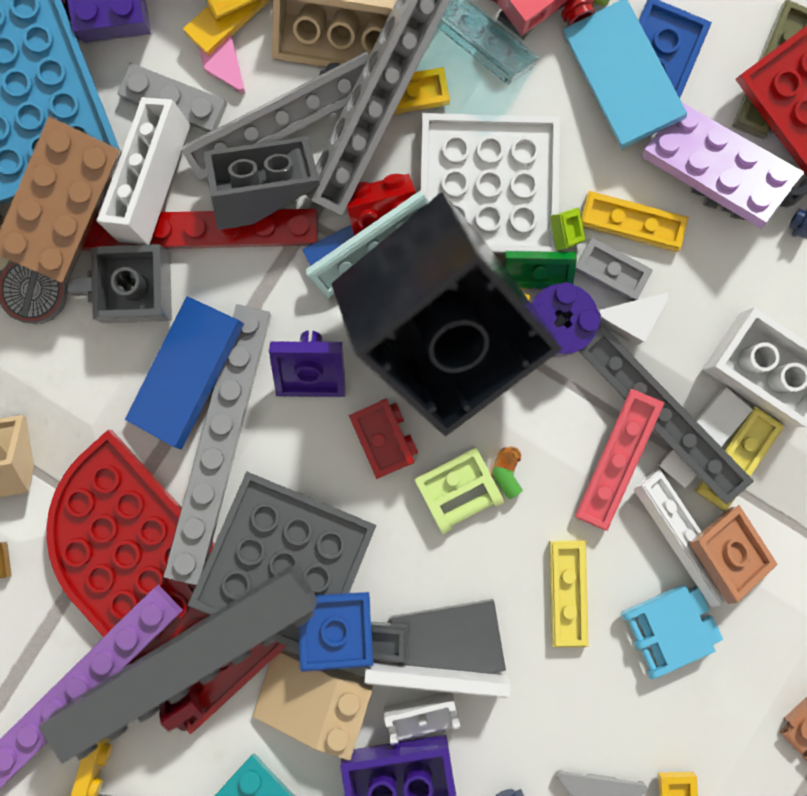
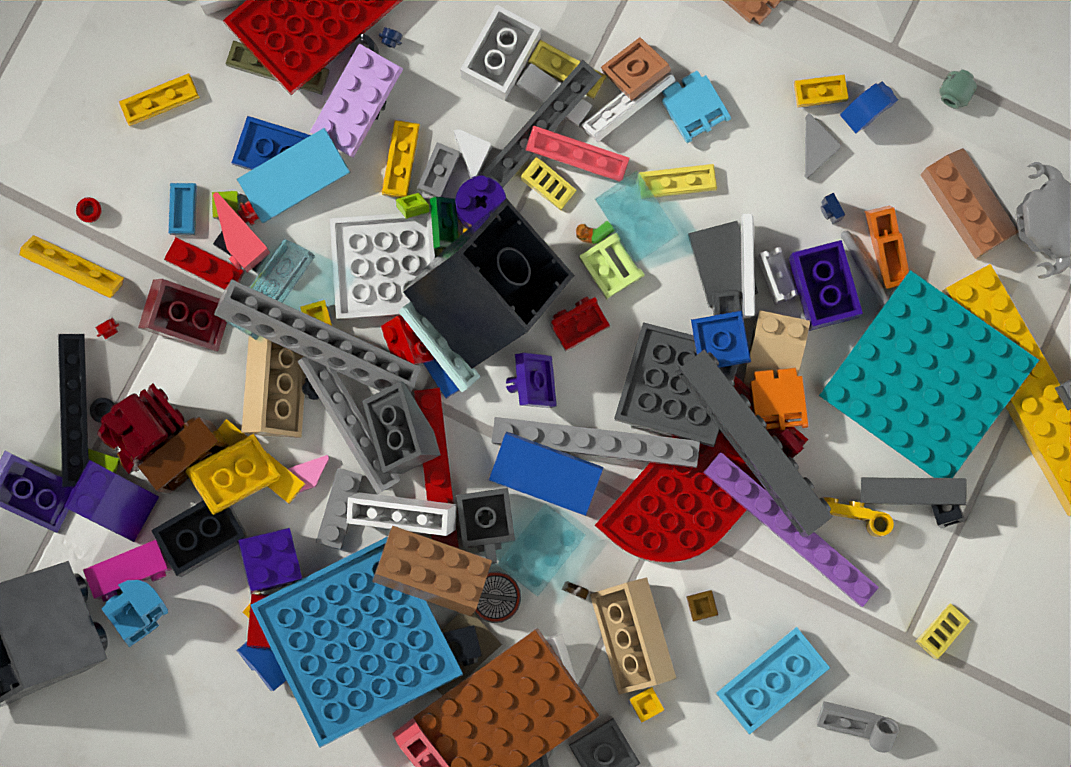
camera: 100 degrees left, 5 degrees down
none -> clear light blue plate [497,503,586,597]
none -> light yellow slope [521,157,577,210]
none -> dark brown tile [561,581,589,600]
none -> clear light blue plate [595,170,680,263]
none -> orange plate [750,368,808,431]

